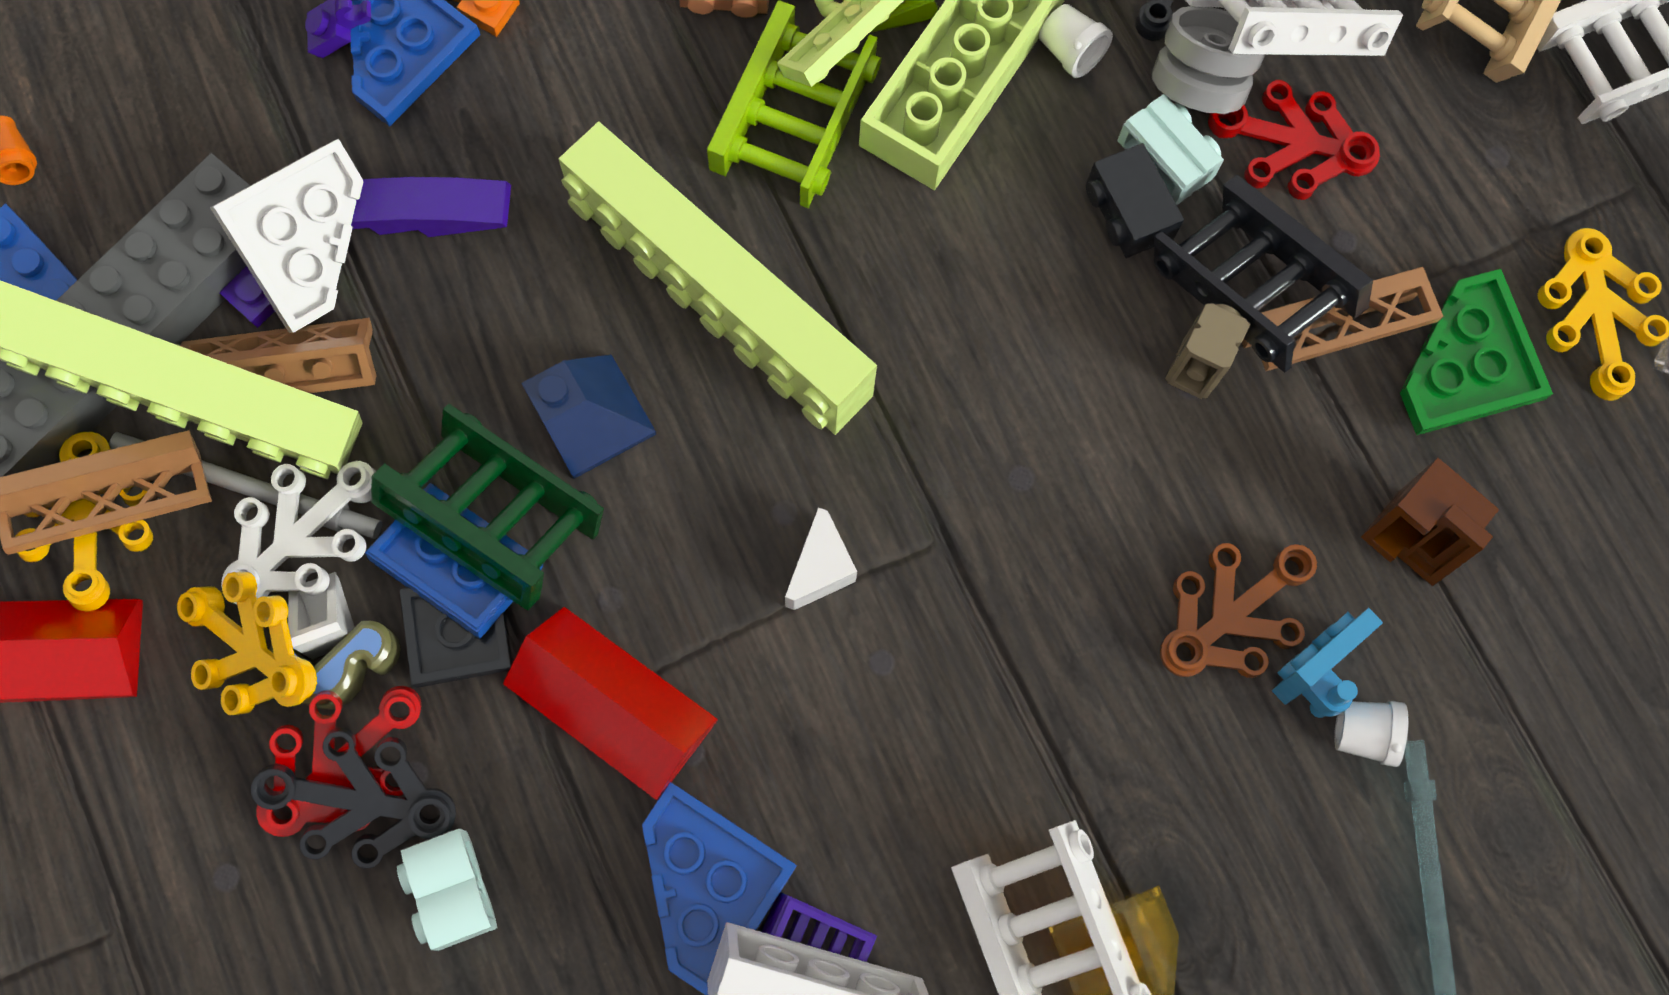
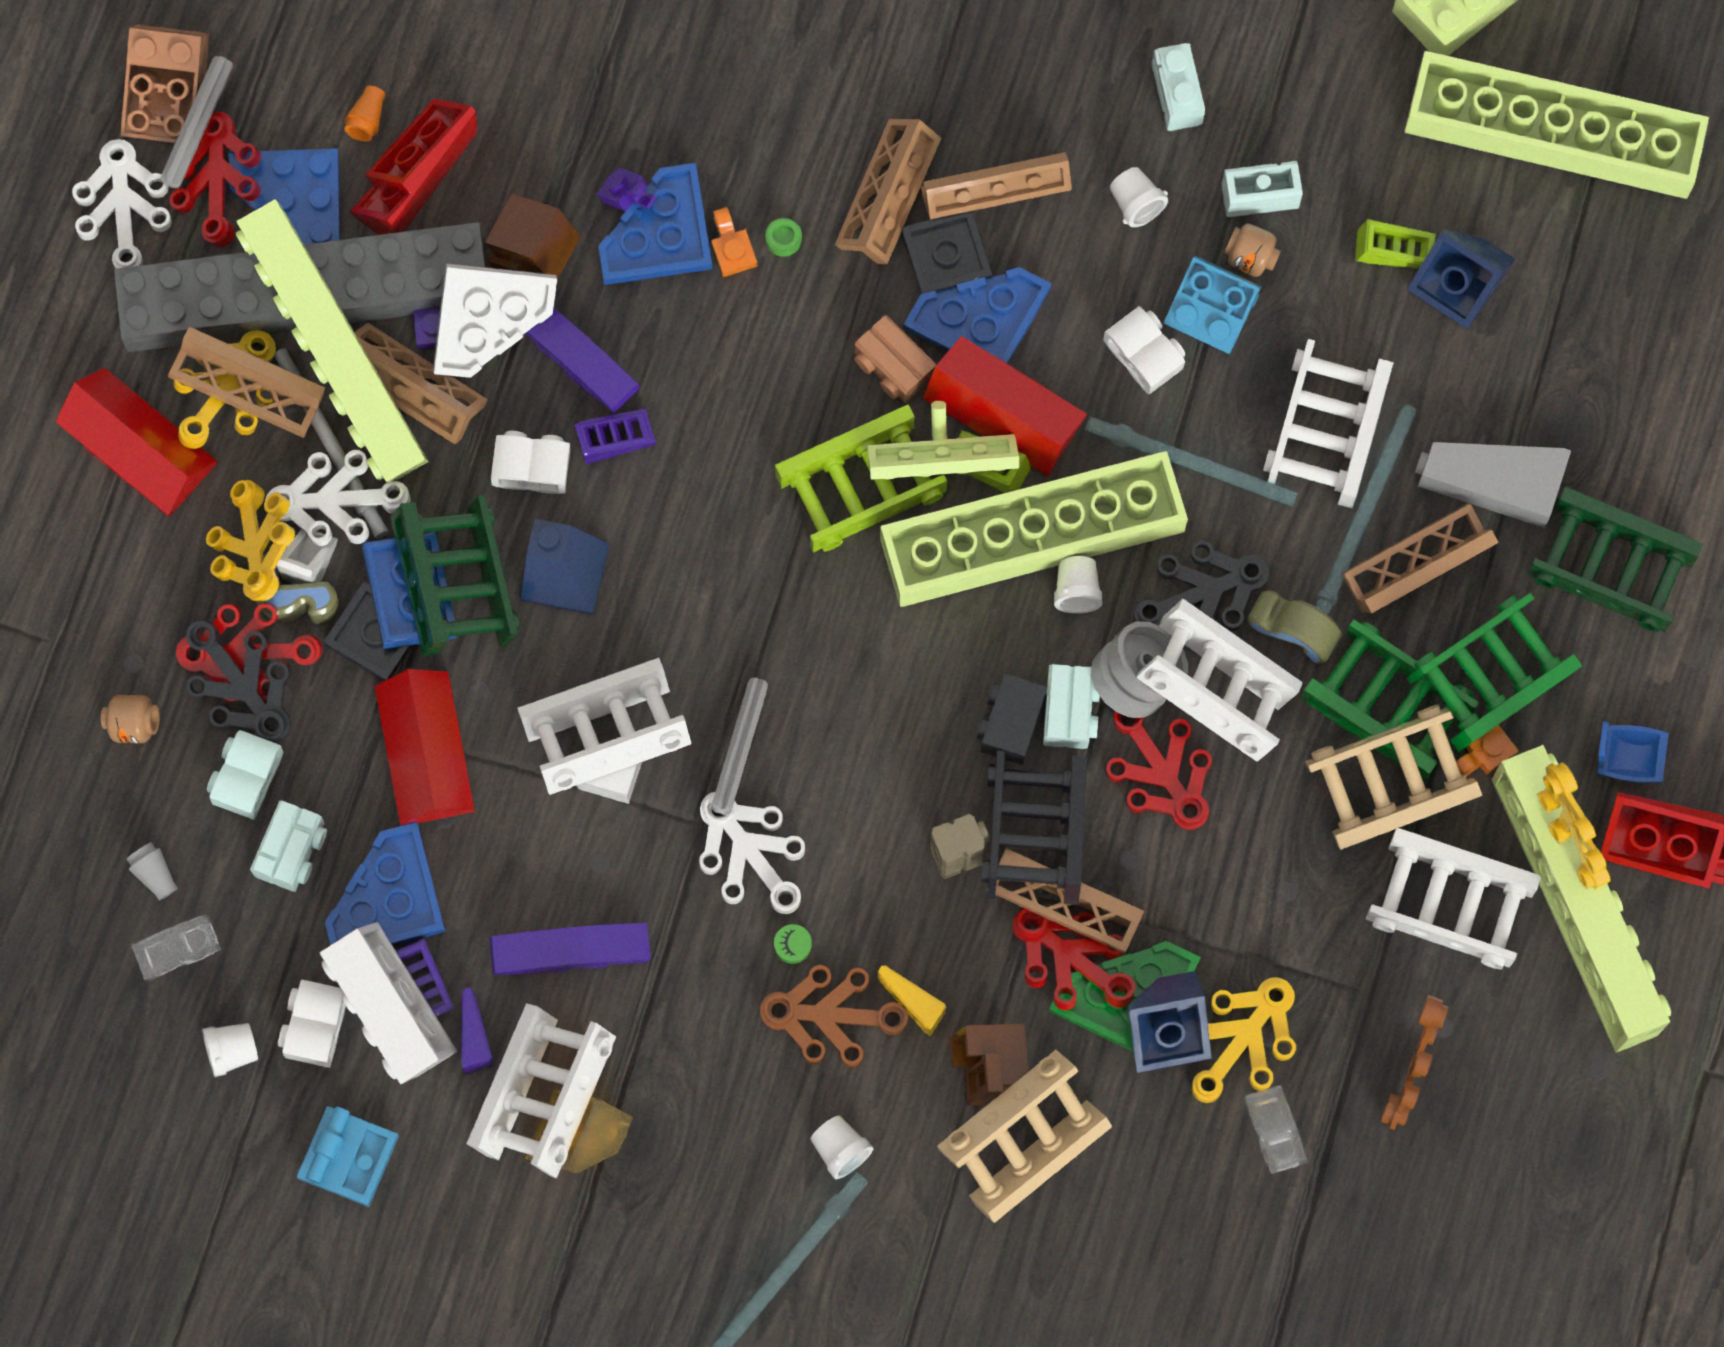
camera: 45 degrees right, 0 degrees up
yellowish green brick [558,121,877,435] -> none
dark azure plate [1271,608,1383,718] -> none
none -> medium nougat head [101,694,160,744]
none -> light aqua brick [250,801,327,892]
none -> red slope [350,99,477,235]
none -> dark purple slope [461,987,495,1074]
none -> reddish brown plate [485,193,581,280]
none -> dark purple slope [489,923,651,975]
none -> white brick [491,431,570,494]
none -> white fence [518,658,691,795]
none -> dark purple slope [574,409,656,465]
none -> white plant [699,791,805,914]
none -> light grey axle [712,677,768,815]
none -> bright green tile [774,924,812,964]
none -> yellow slope [878,965,946,1036]
none -> tan fence [937,1050,1112,1223]
none -> red plant [1013,908,1135,1010]
none -> dark blue slope [1128,971,1212,1073]

